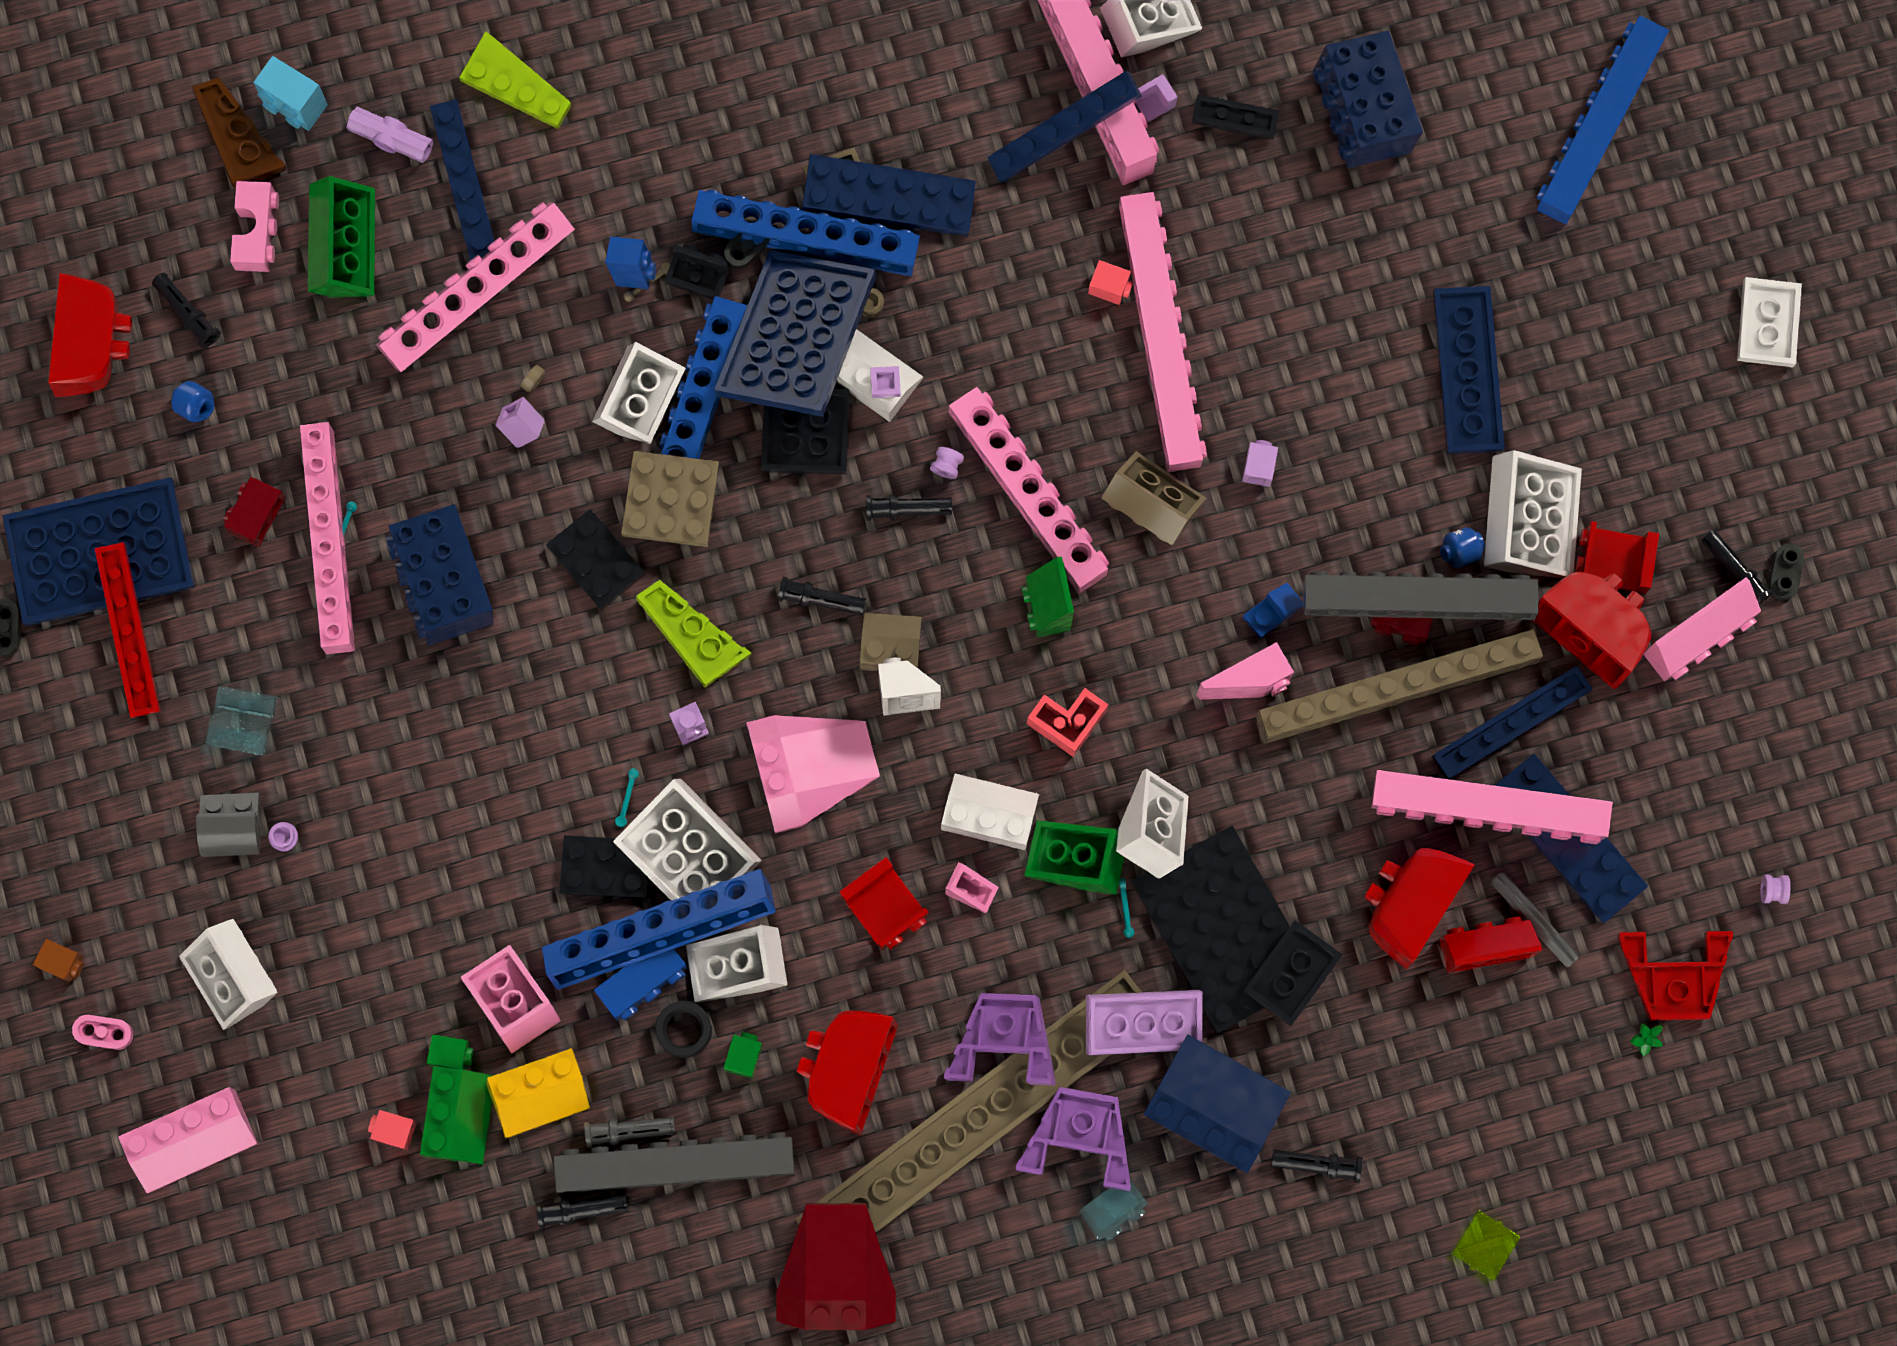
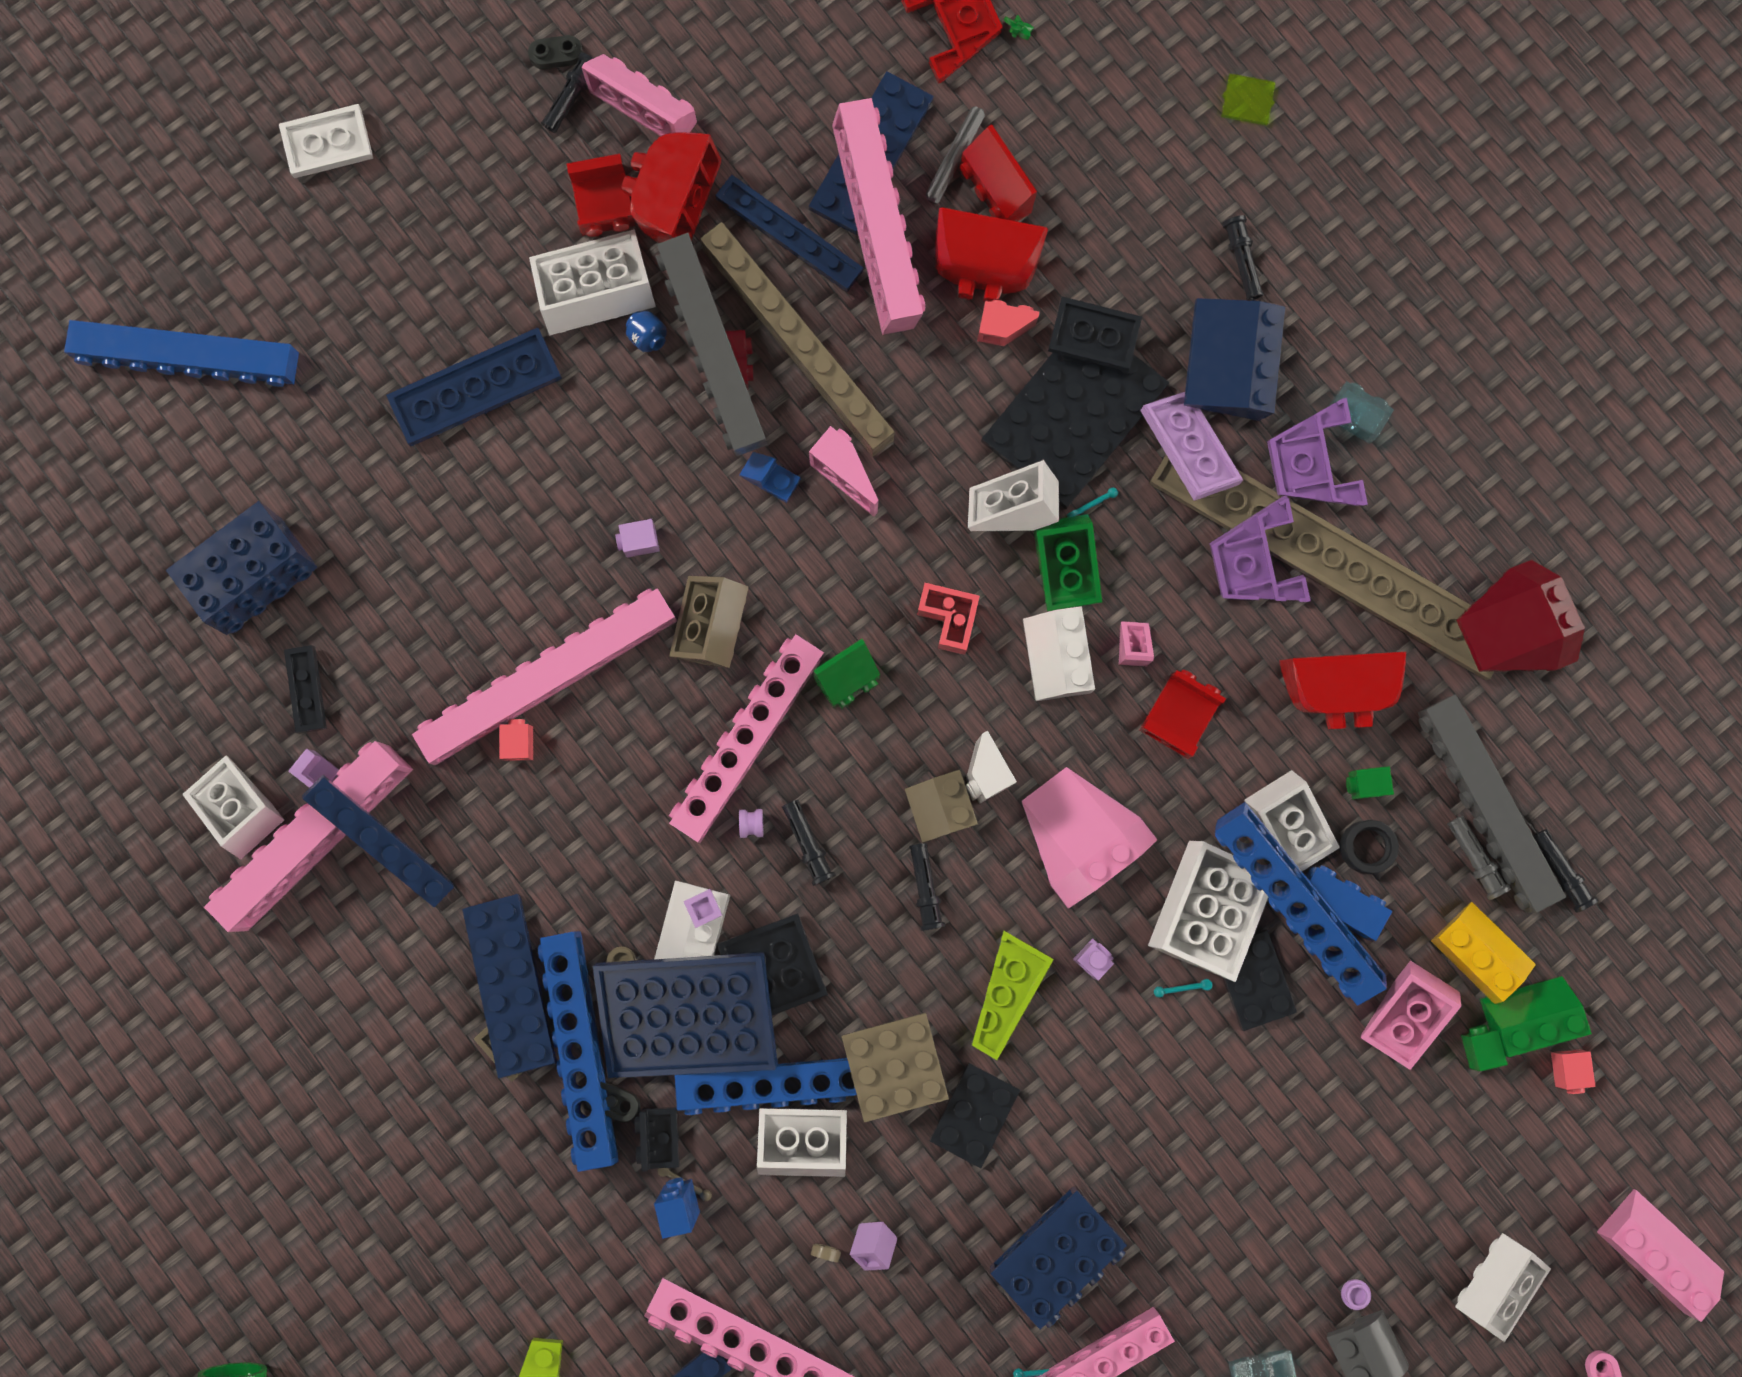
camera: 115 degrees left, 5 degrees up
none -> coral slope [977,300,1039,346]

